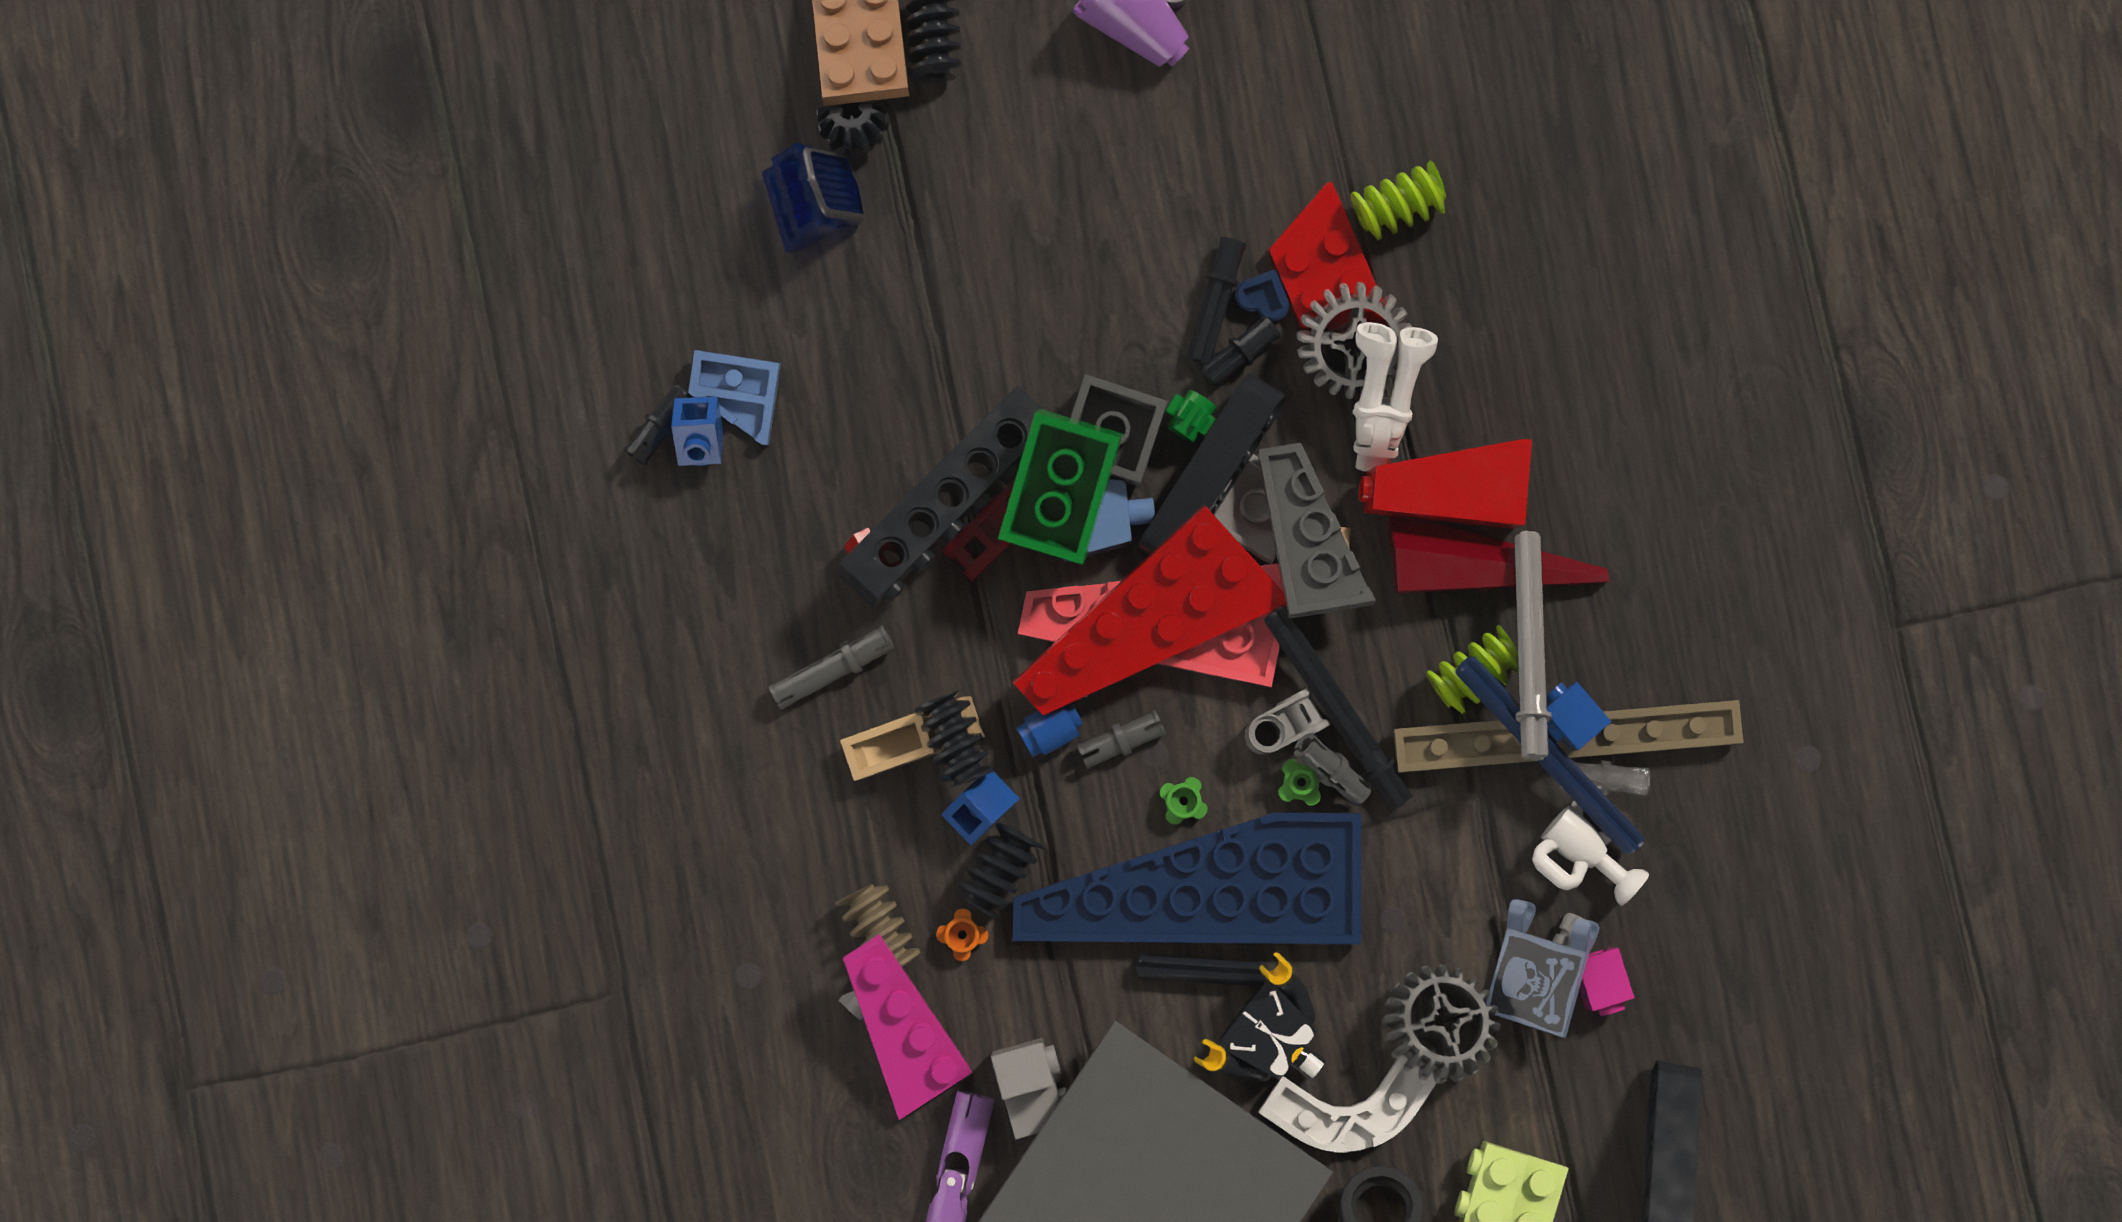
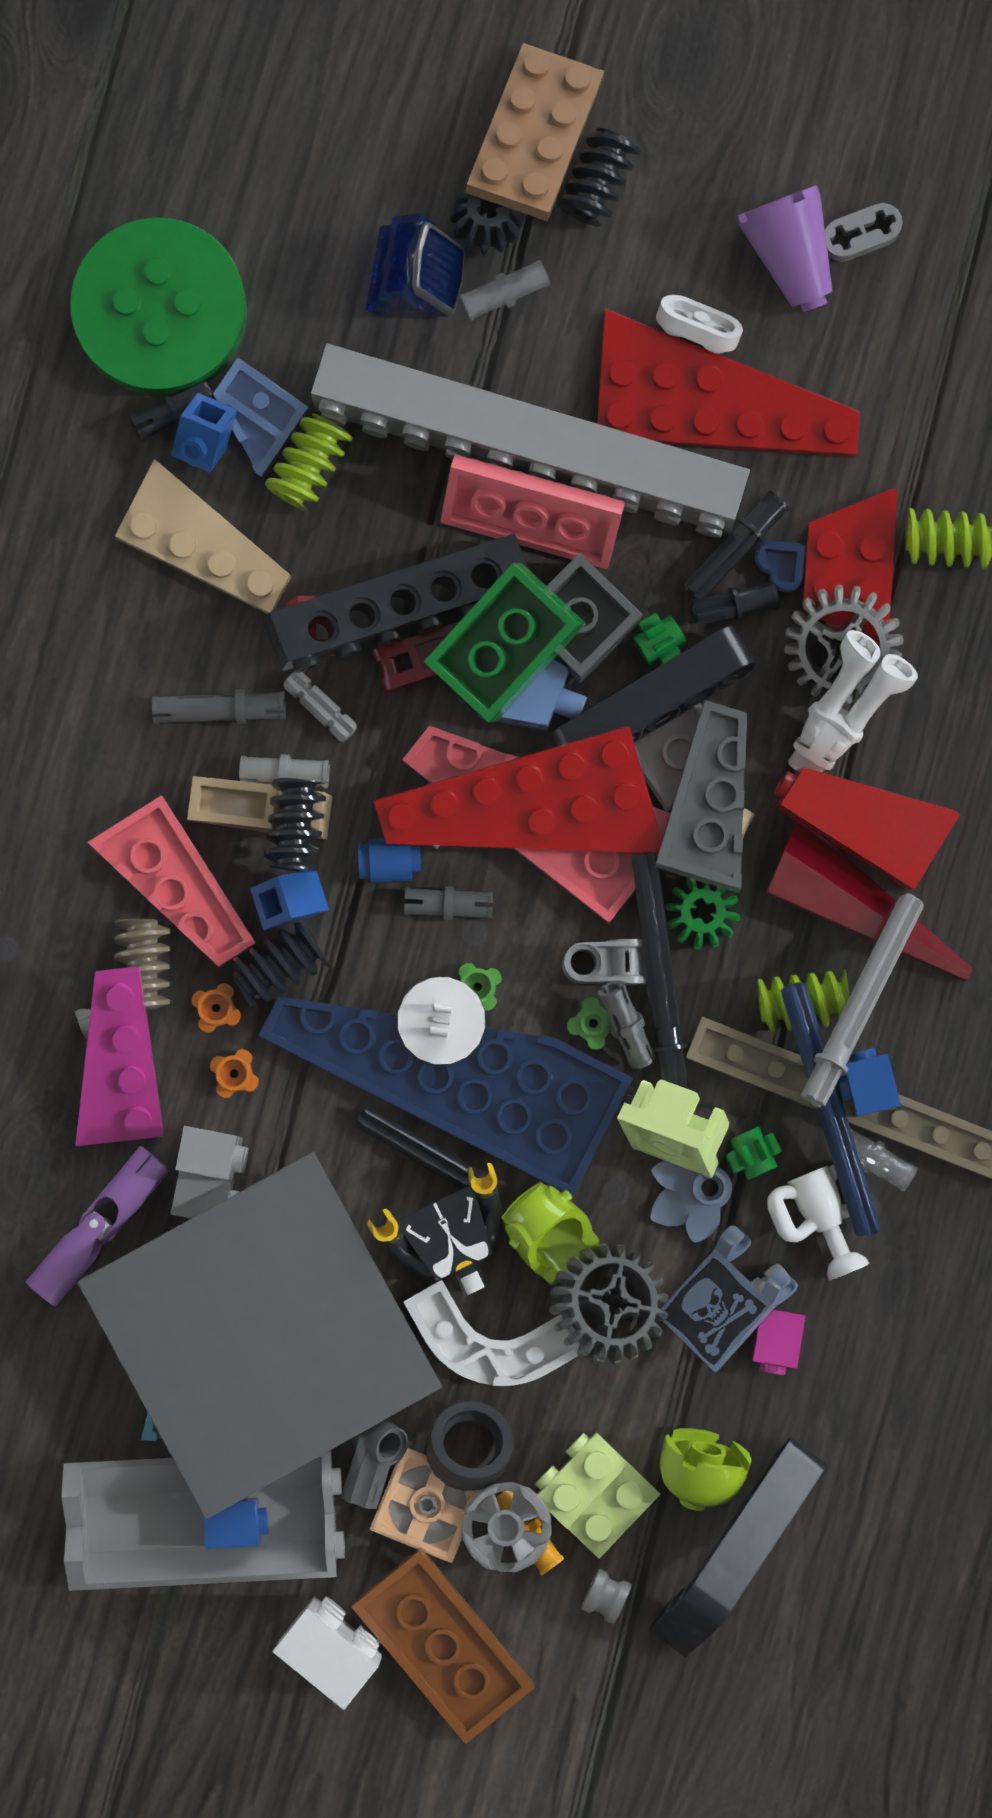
camera: 30 degrees right, 0 degrees up
none -> green brick [70,218,247,396]
none -> coral wing [88,795,256,968]
none -> tan wing [115,459,291,614]
none -> orange plate [210,1049,259,1098]
none -> light grey pin [239,754,330,788]
none -> lime piece [265,413,353,512]
none -> light grey axle [284,671,357,742]
none -> light grey brick [311,343,750,538]
none -> white piece [398,977,485,1064]
none -> coral plate [440,454,625,570]
none -> clear pin [460,260,550,321]
none -> lime helmet [501,1182,600,1285]
none -> red wing [597,308,860,458]
none -> yellowish green panel [617,1080,729,1178]
none -> sand blue plate [650,1160,732,1243]
none -> white plate [656,295,743,353]
none -> lime cylinder [659,1428,752,1511]
none -> green gear [665,878,740,950]
none -> green gear [725,1126,782,1180]

